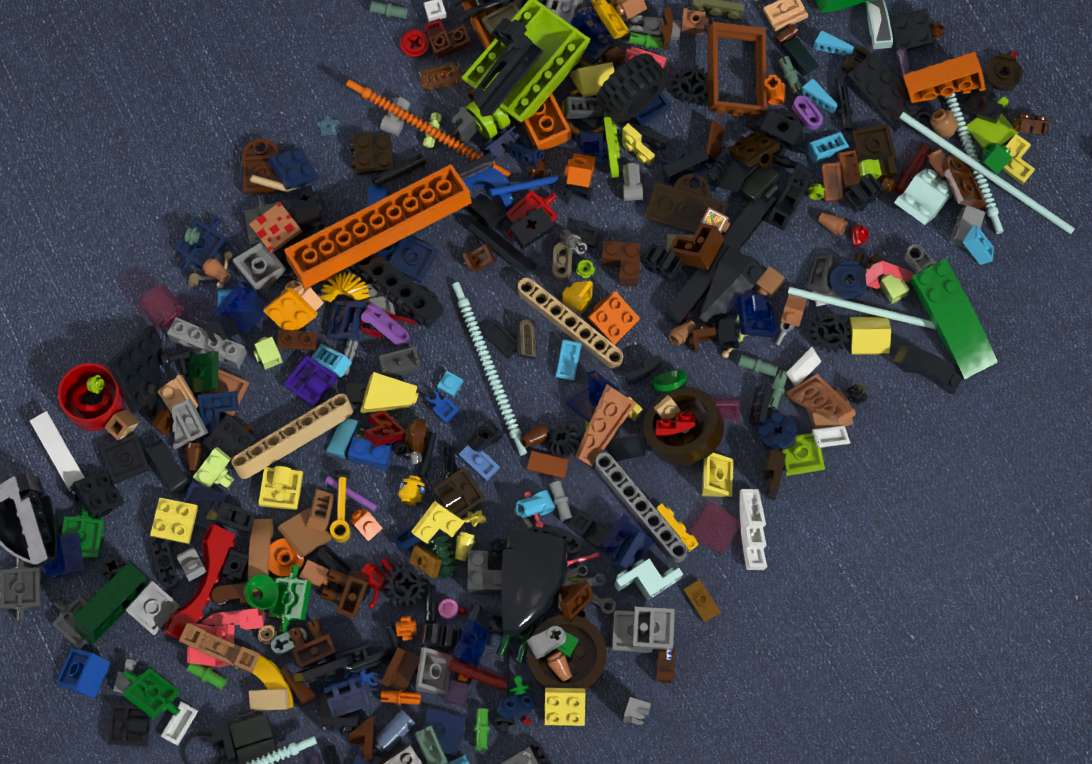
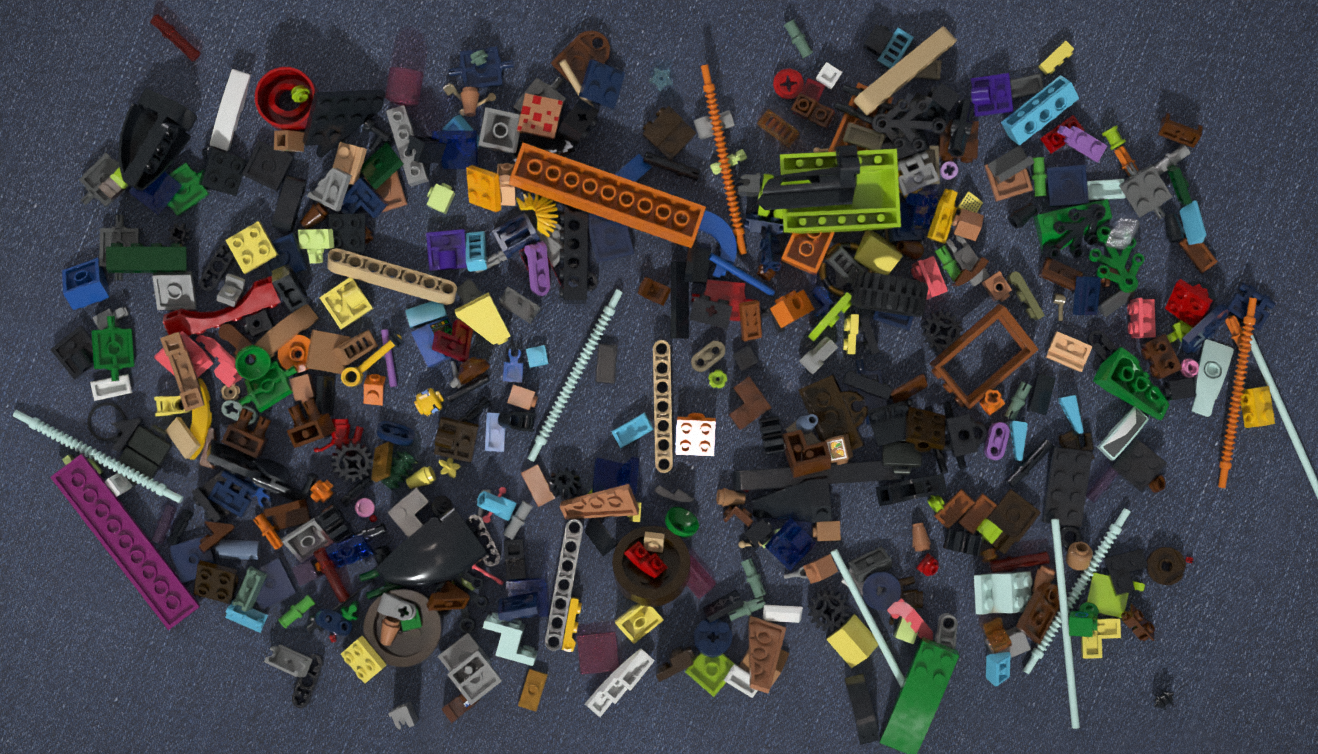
camera: 45 degrees right, 15 degrees up
reddish brown tile [150,409,174,436] -> none
bright green pin [187,663,227,690] -> none
reddish brown hinge [277,330,317,351] -> none
black hinge [392,440,409,457] -> none
light yellow plate [411,501,464,544] -> none
black tile [456,154,493,180] -> none
tile [515,318,536,359] -> none
reddish brown cone [520,424,550,448] -> none
light grey pin [560,229,587,254] -> none
yellow slope [562,281,593,316] -> none
reddish brown pin [774,24,799,46] -> none
medium azure slope [807,132,849,164] -> none
black wheel [847,383,867,405] -> none
orange wedge [903,52,986,103] -> none
none -> leg [98,167,128,200]
none -> light yellow piece [154,396,191,416]
none -> nougat brick [507,385,538,410]
none -> dark orange plate [739,300,762,341]
none -> sand blue cone [796,414,818,434]
none -> clear orange slope [979,616,1012,653]

